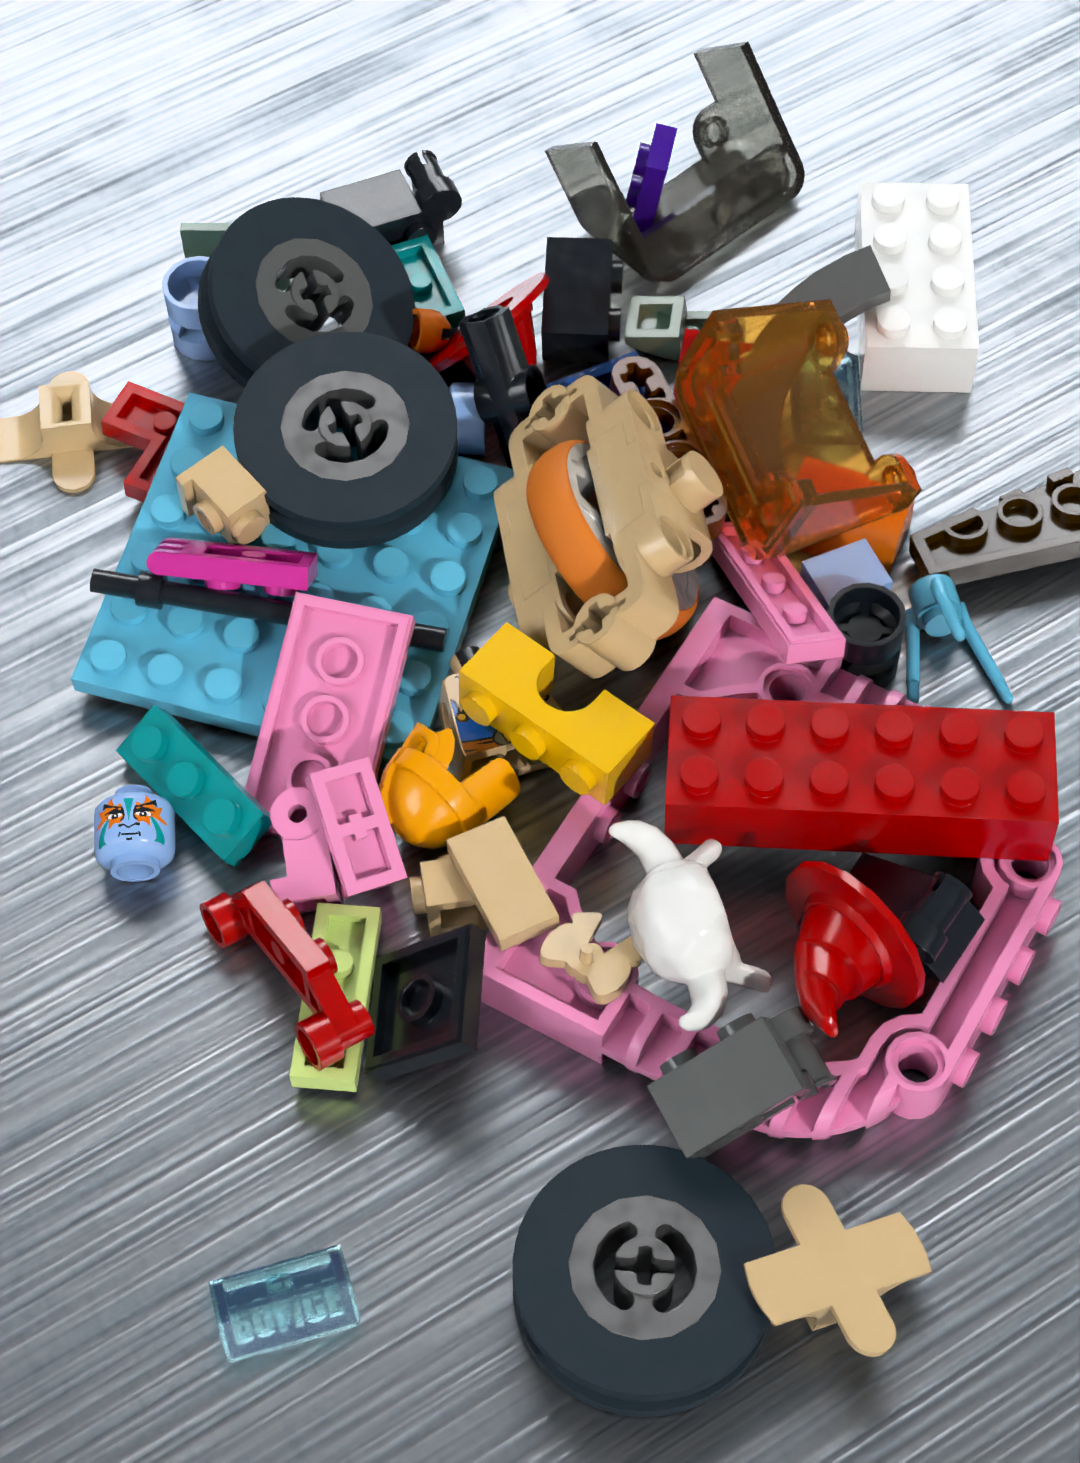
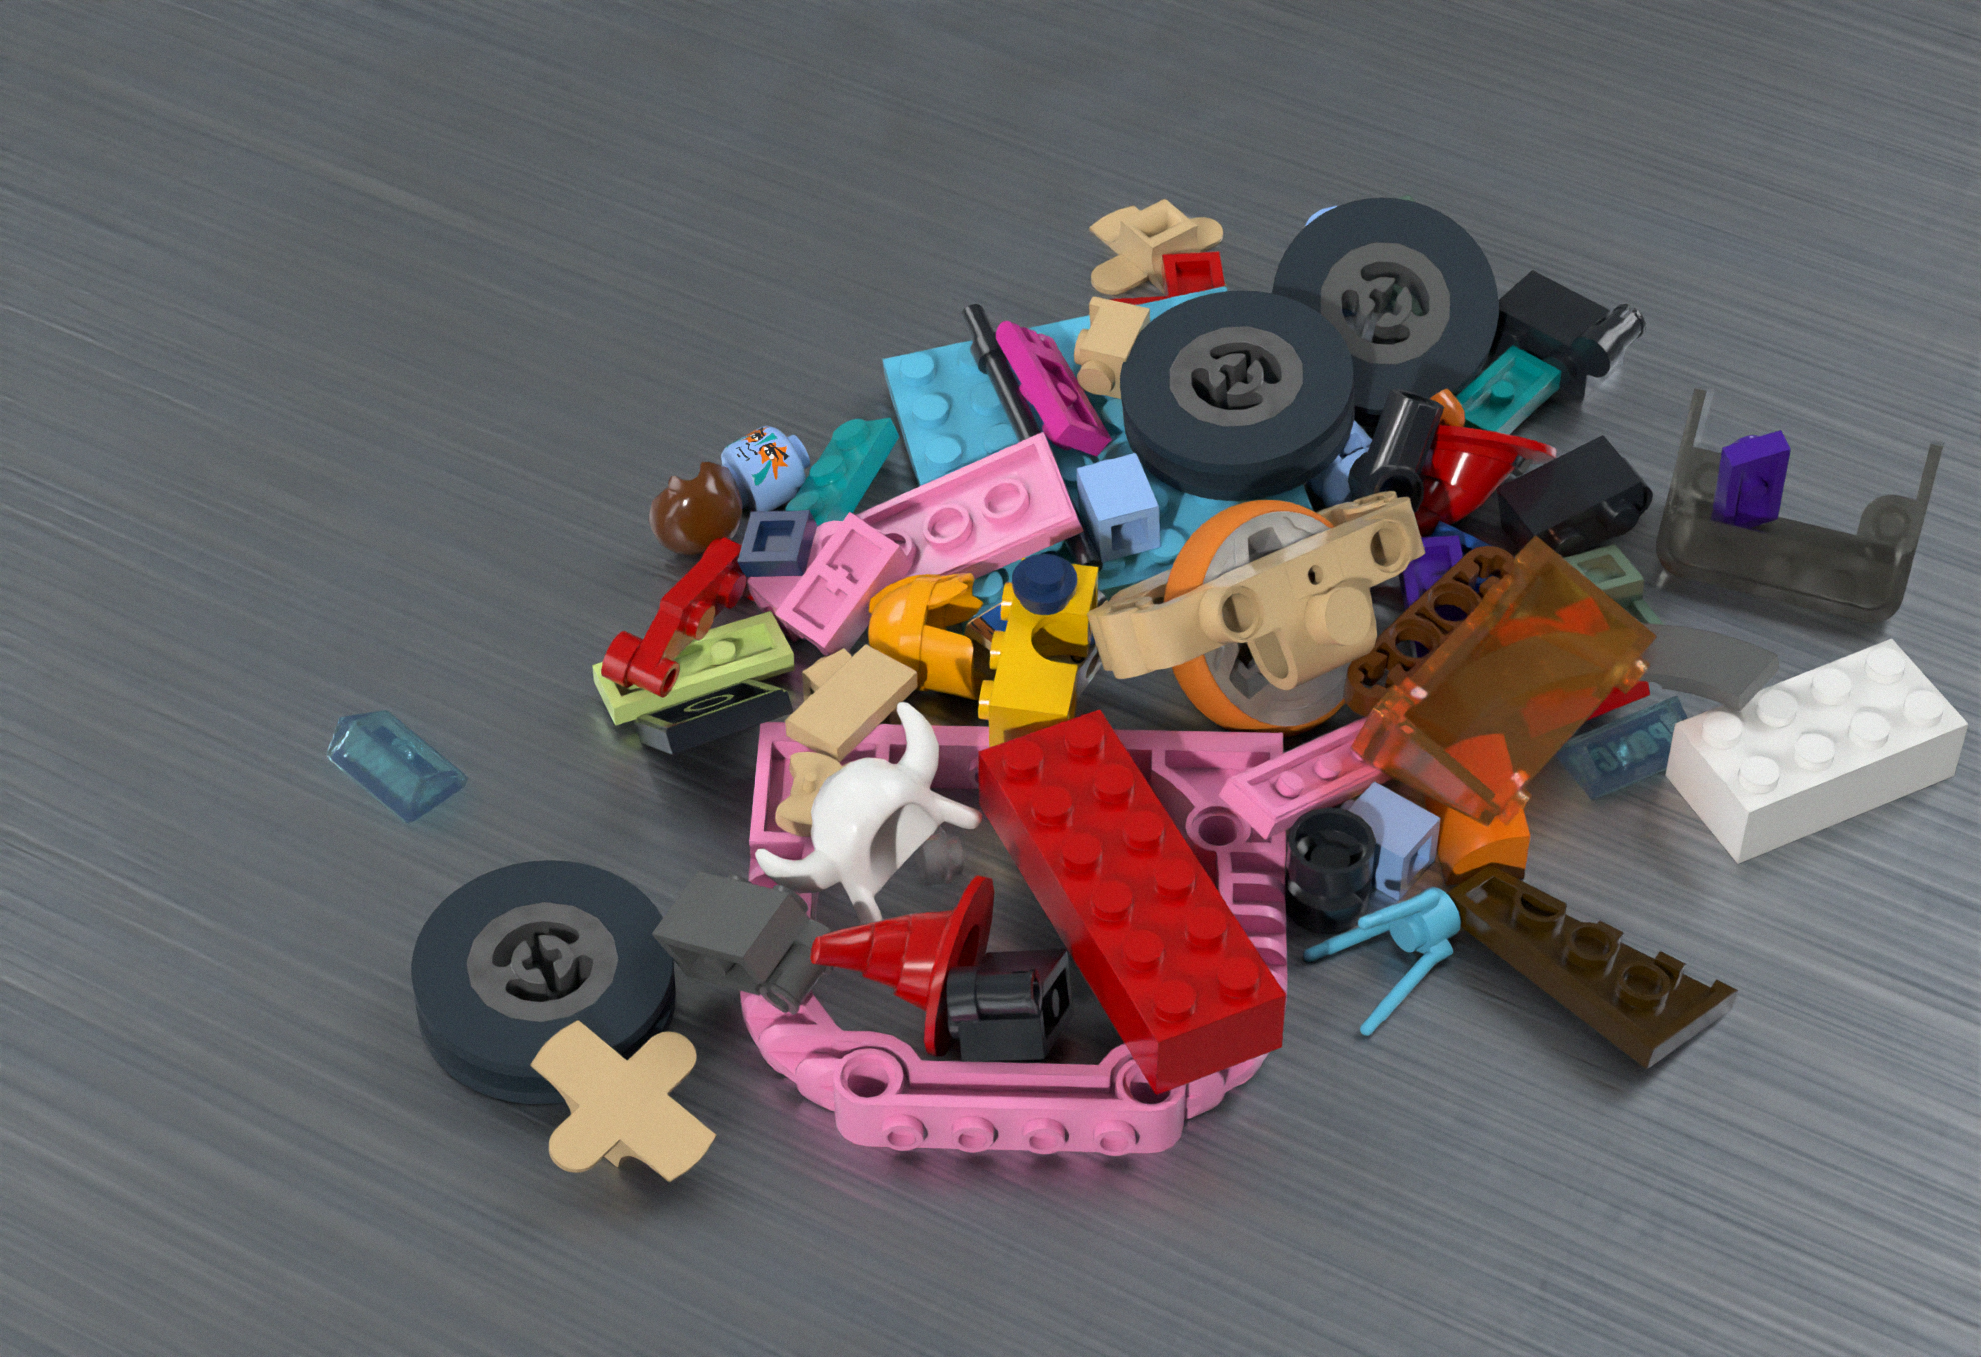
camera: 60 degrees right, 10 degrees down
none -> reddish brown hair [648,462,742,555]
none -> dark blue plate [737,510,817,577]
none -> dark blue plate [1012,554,1077,615]
none -> light blue brick [1076,453,1161,562]

